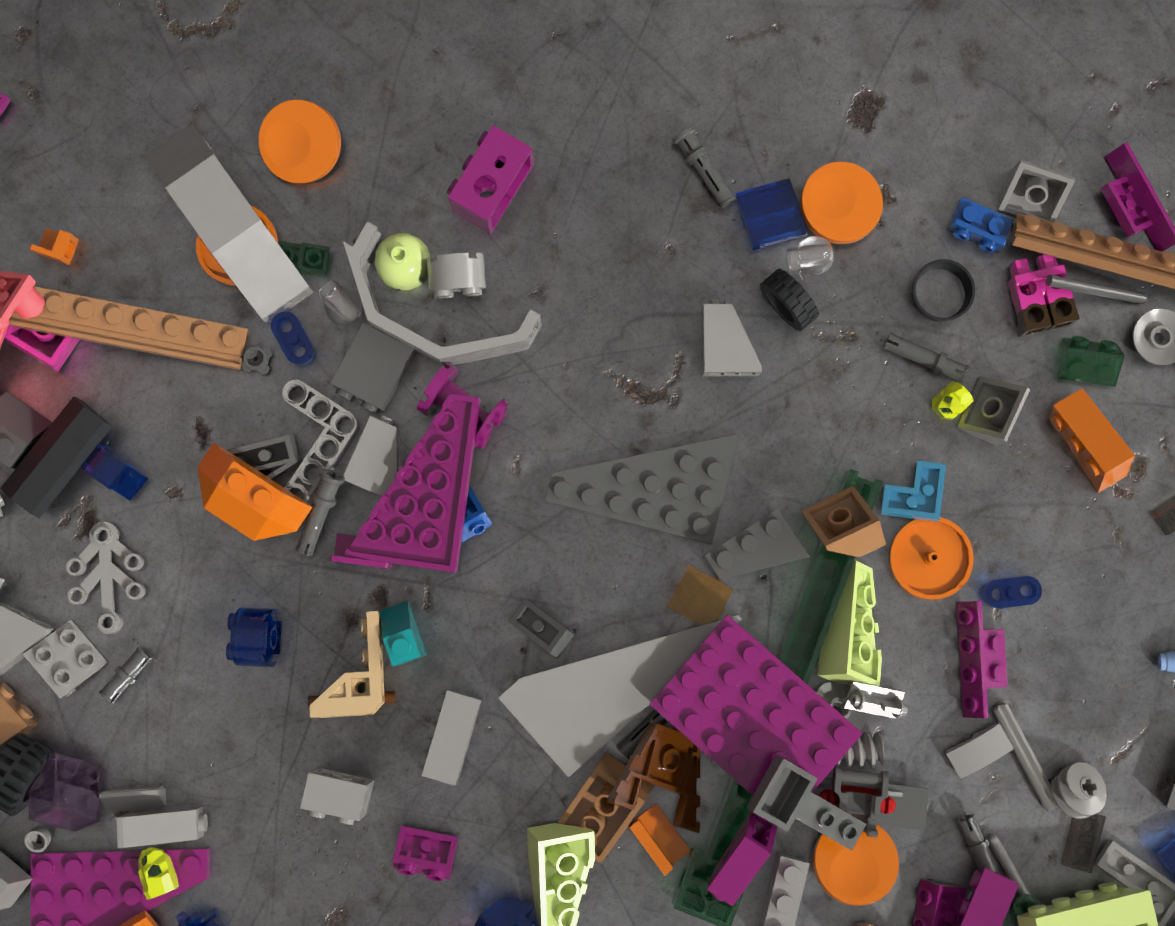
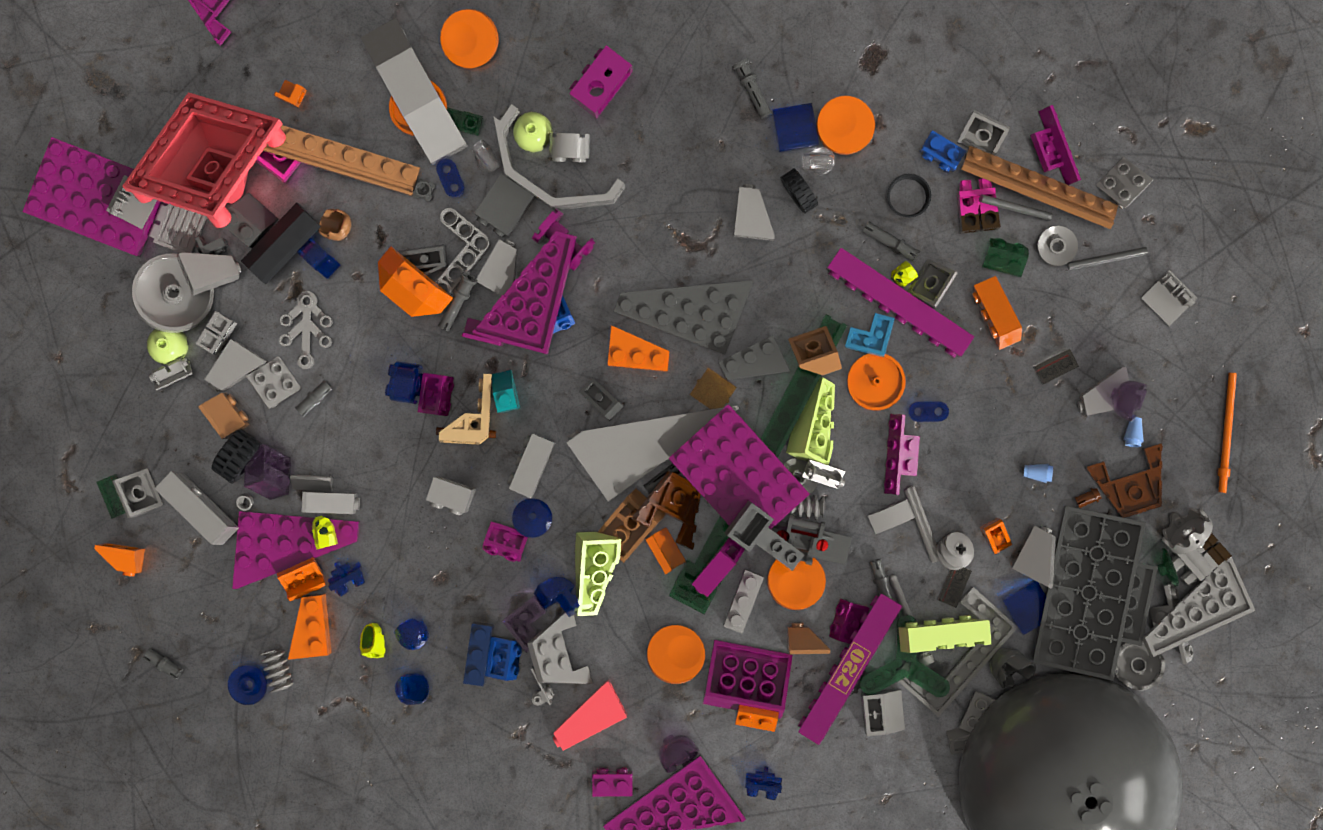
camera: 10 degrees right, 5 degrees up
none -> medium nougat hair [318,209,352,241]
none -> magenta bracket [417,373,454,416]
none -> clear blue dish [512,498,552,538]
none -> orange wedge [608,325,670,372]
none -> magenta brick [826,248,975,358]
none -> orange slope [979,518,1012,554]

